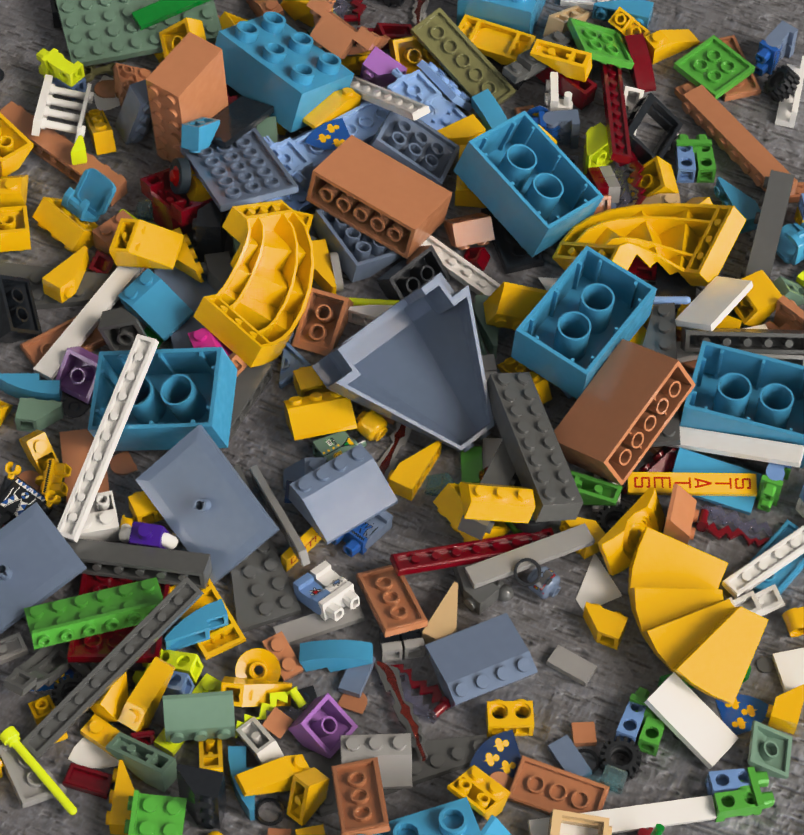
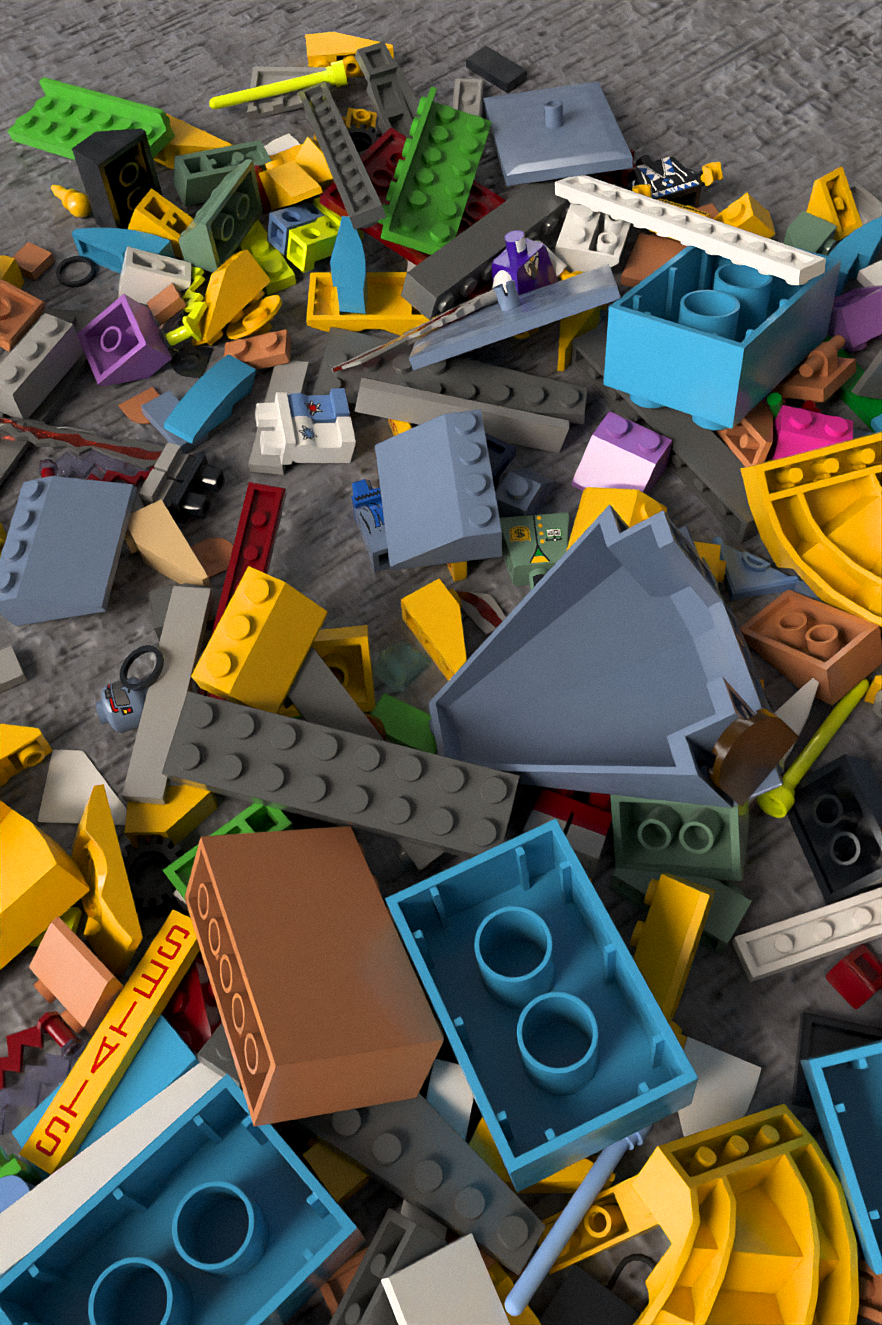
camera: 125 degrees right, 5 degrees up
dark red tile [62,763,114,799] -> none
yellow slope [234,754,310,797] -> none
yellow slope [286,767,330,826] -> none
nougat tile [356,565,428,638] -> none
none -> nougat piece [190,538,233,578]
none -> light grey sword [332,289,498,372]
none -> slope [572,411,672,495]
none -> dark brown tile [708,709,799,806]

